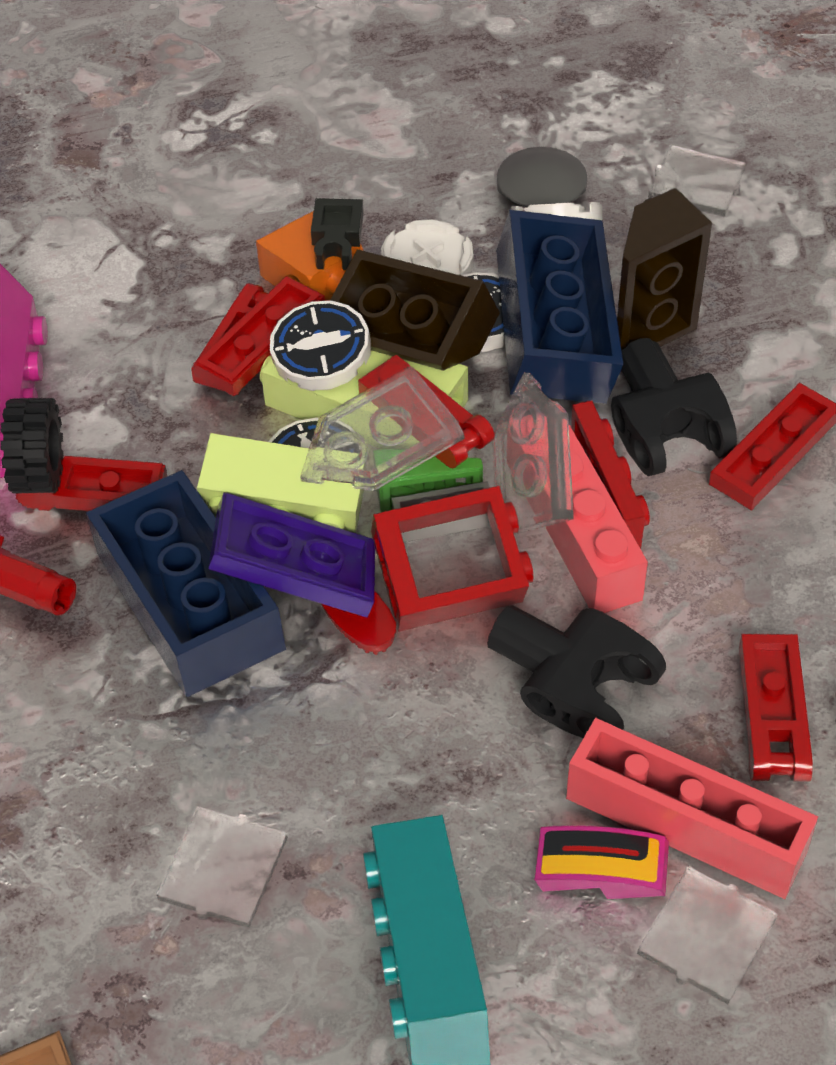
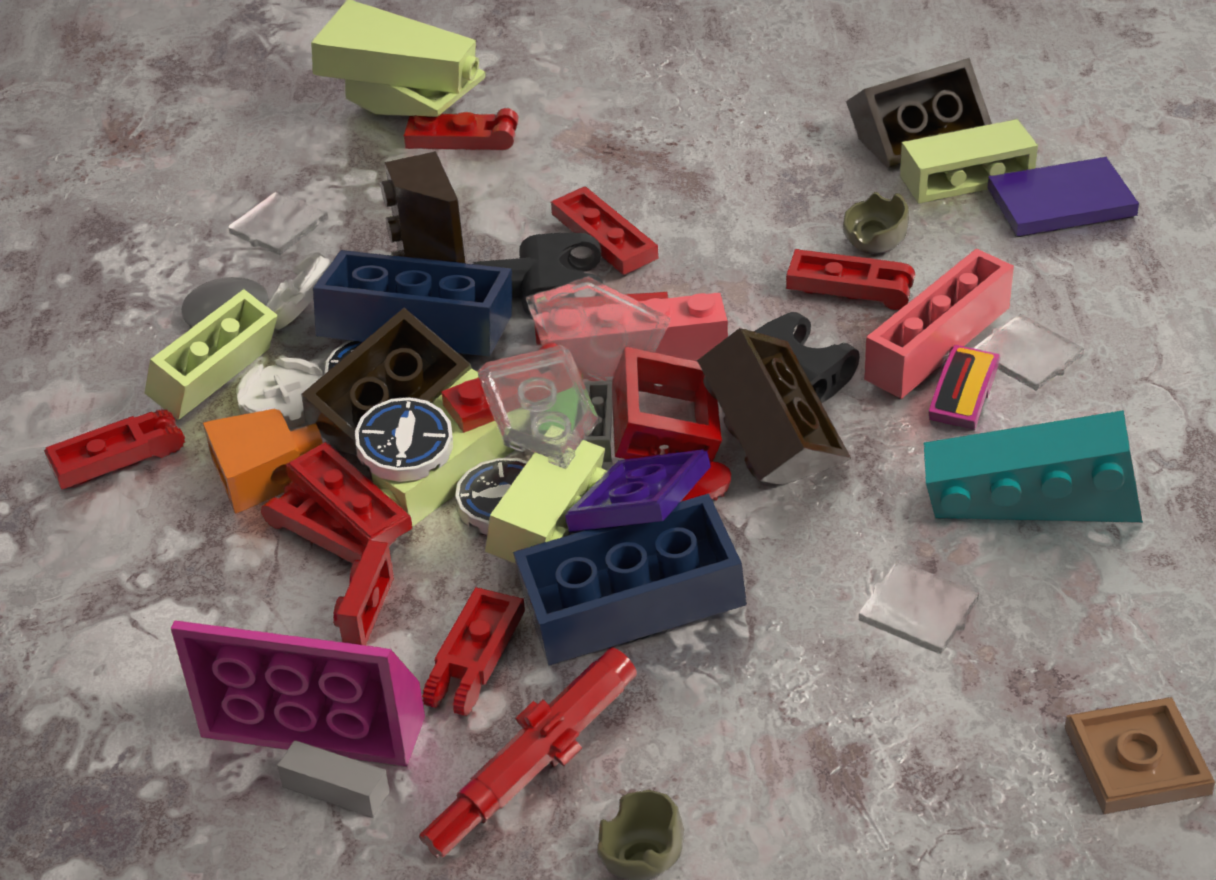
camera: 75 degrees left, 10 degrees down
black tyre [1,398,64,493] -> none
pearl dark grey plate [311,198,364,270] -> none
none -> red hinge [44,409,185,490]
none -> yellowish green brick [144,289,278,420]
none -> red plate [333,540,394,646]
none -> dark brown slope [697,328,851,485]

